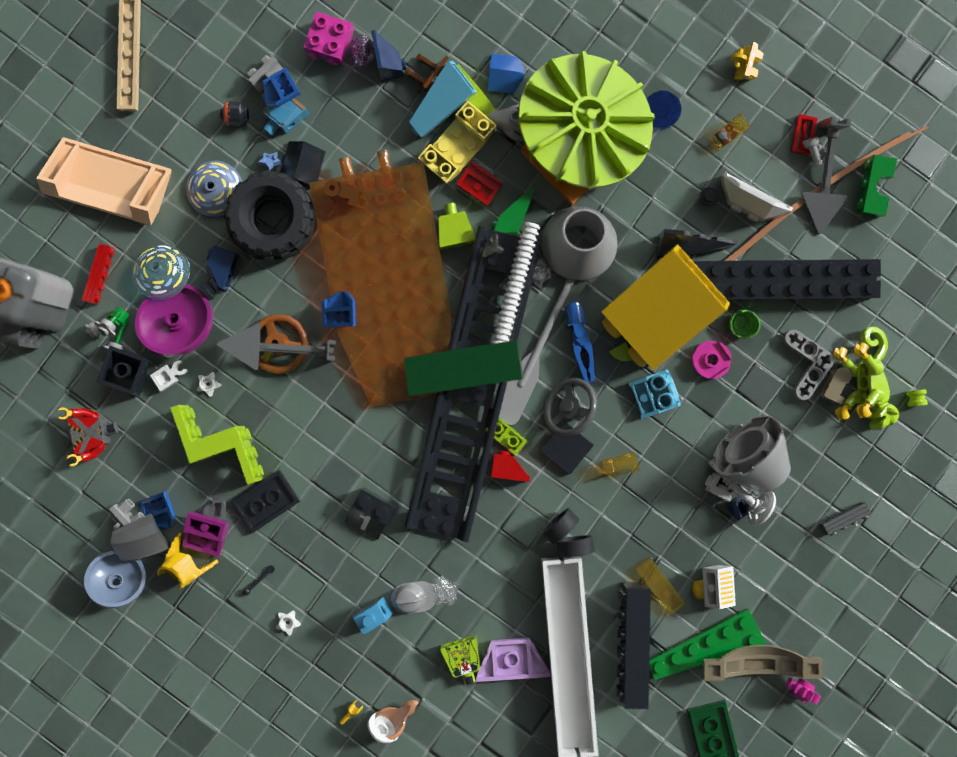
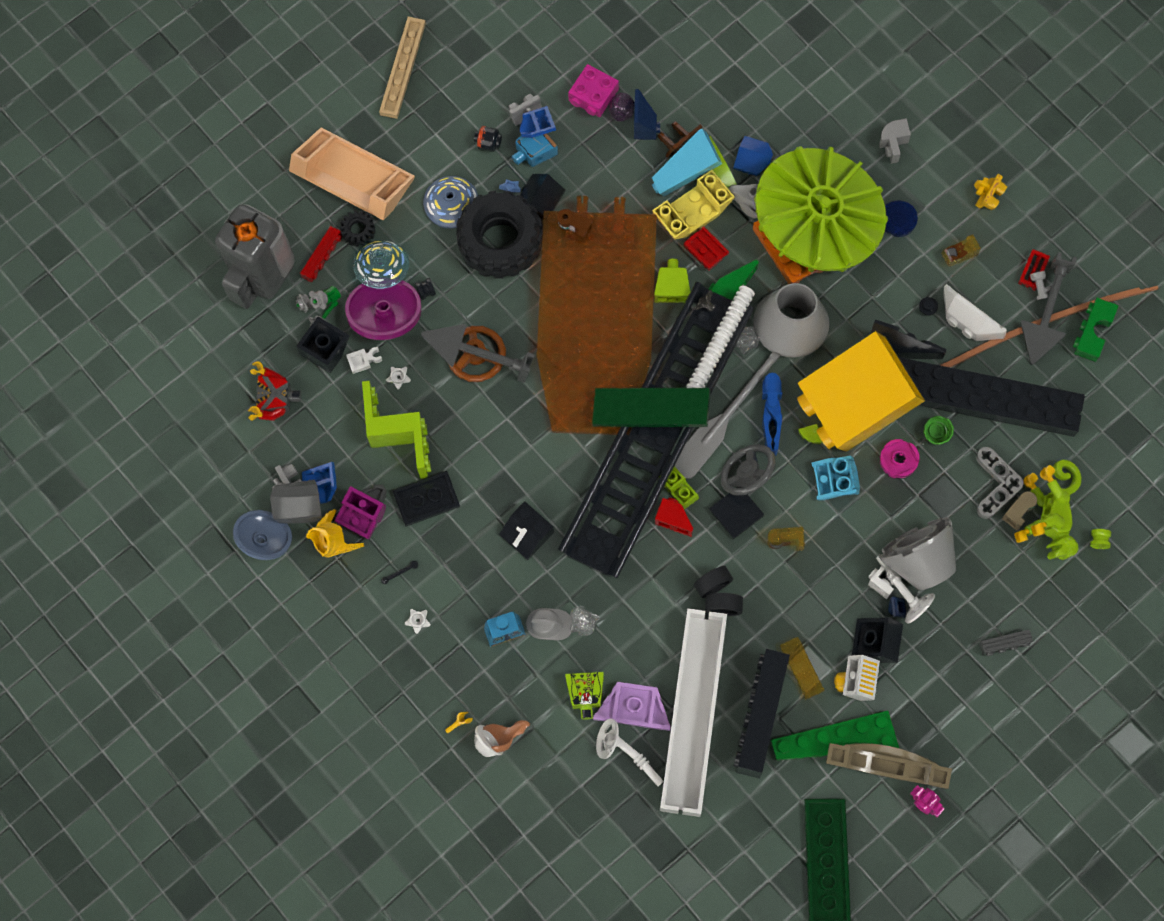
camera: 20 degrees right, 15 degrees down
dark blue slope [207,245,240,291] -> none
blue slope [322,291,356,328] -> none
none -> black tyre [340,210,375,247]
none -> white dish [596,719,664,786]
none -> black slope [852,617,903,663]
none -> light grey brick [879,118,911,164]

